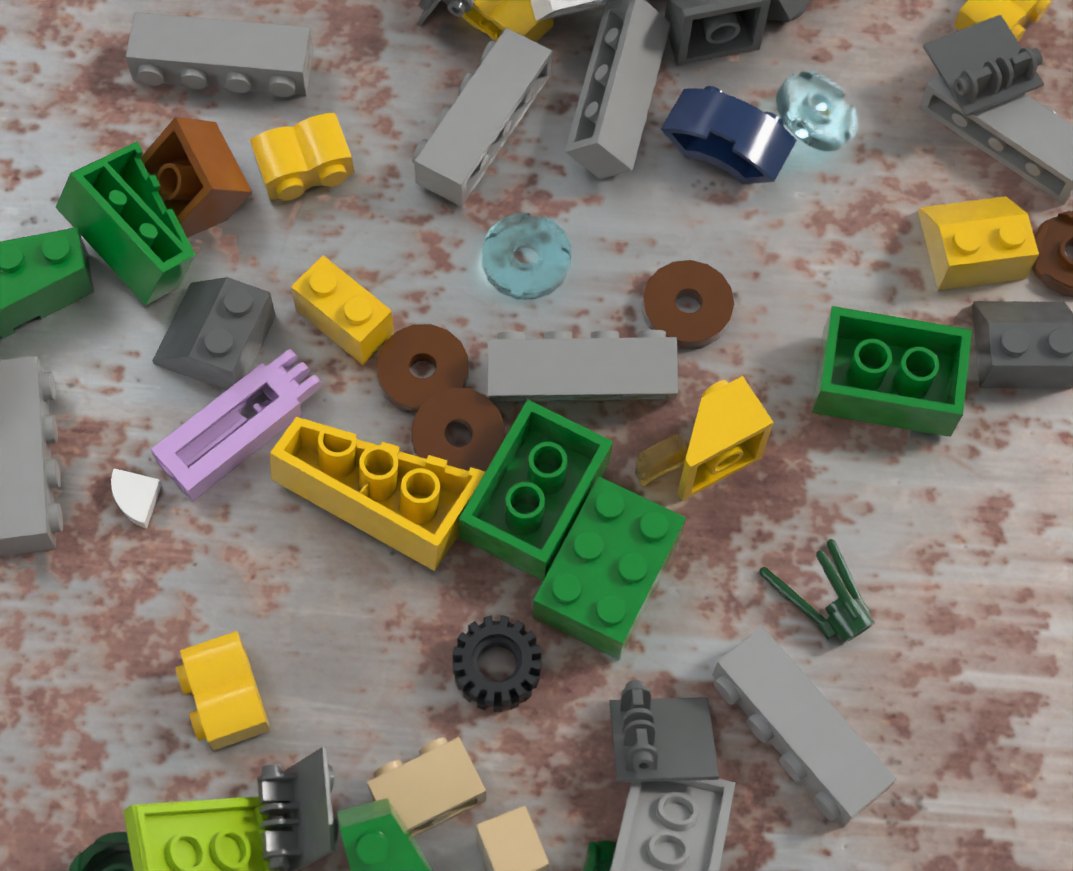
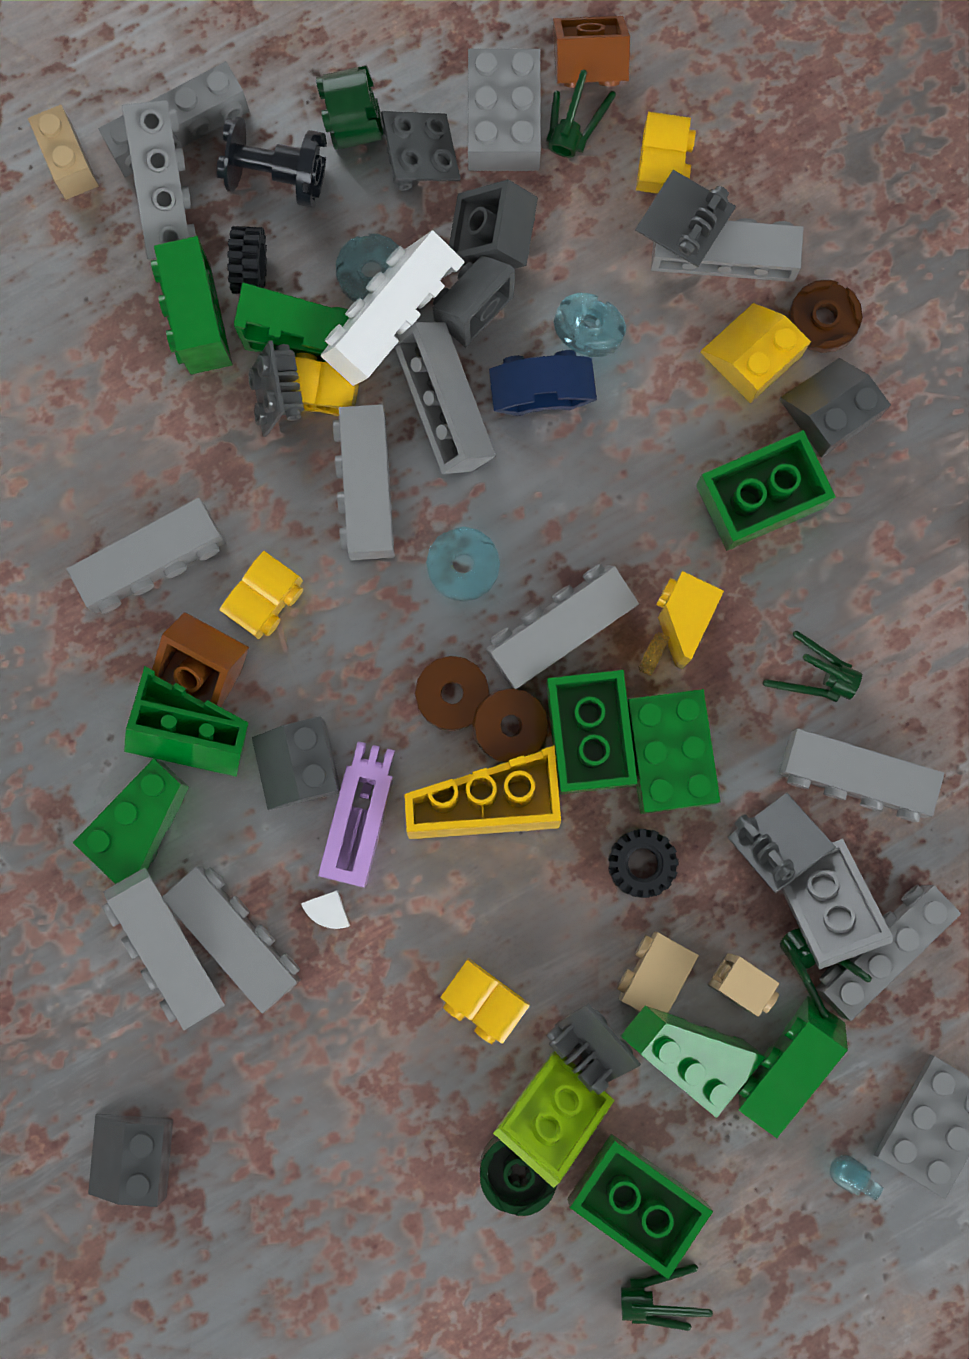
camera: 30 degrees left, 15 degrees up
yellow brick [291,255,394,366] -> none
reddish brown tile [642,260,734,349] -> none

